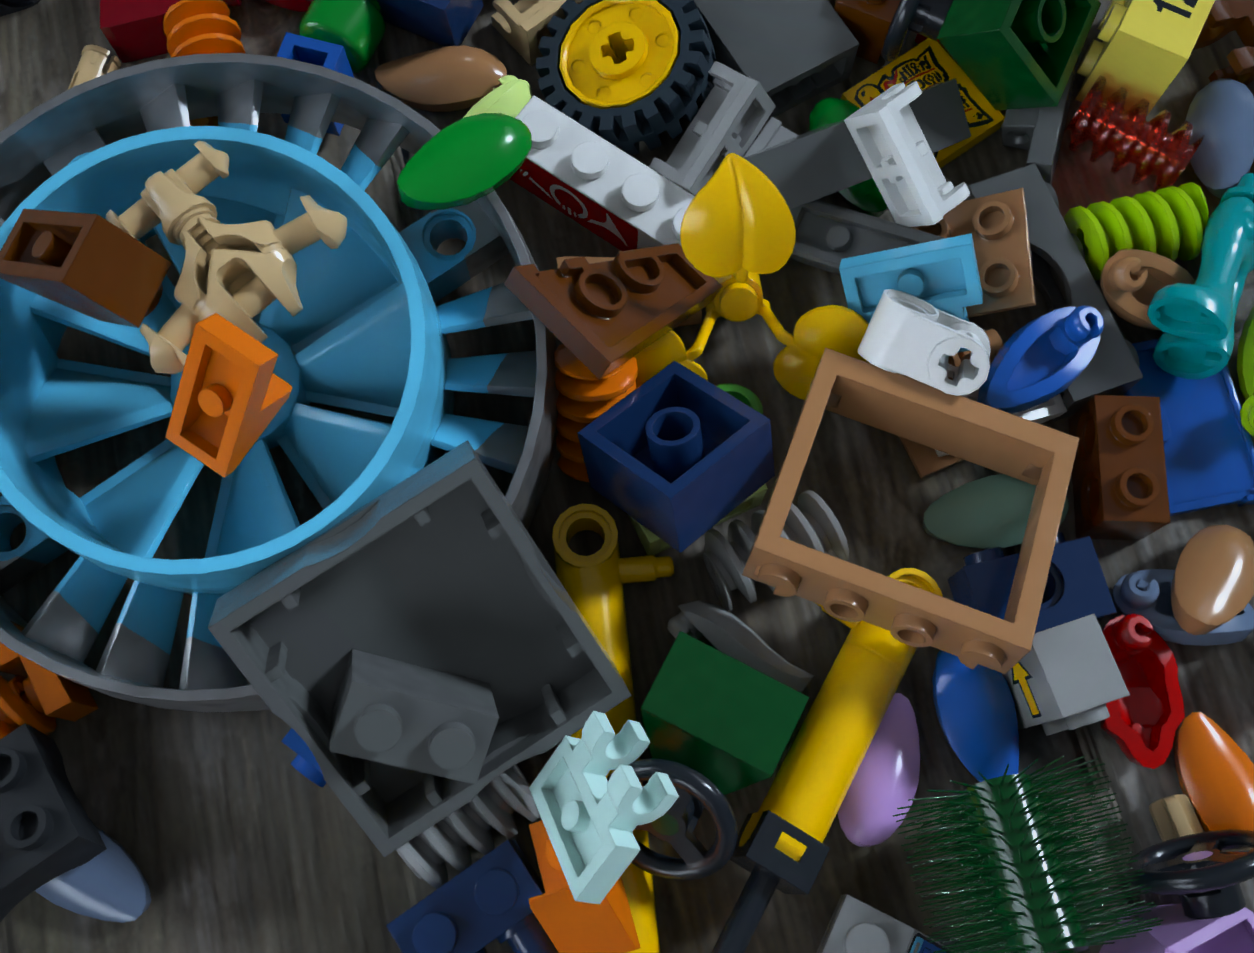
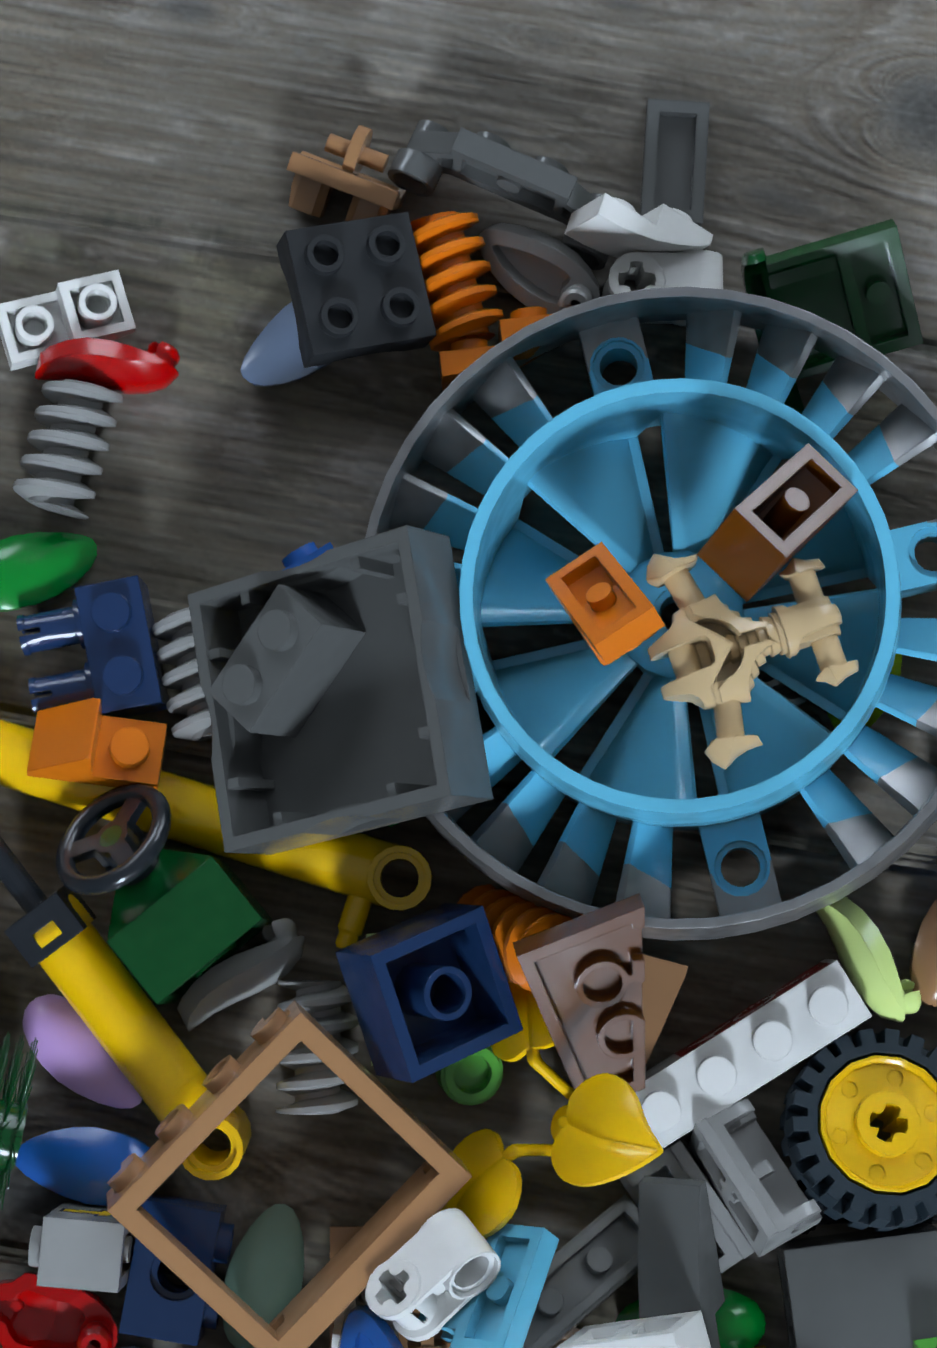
camera: 110 degrees right, 10 degrees up
green arm [397,113,532,210] -> none
light aqua plate [529,711,679,905] -> none

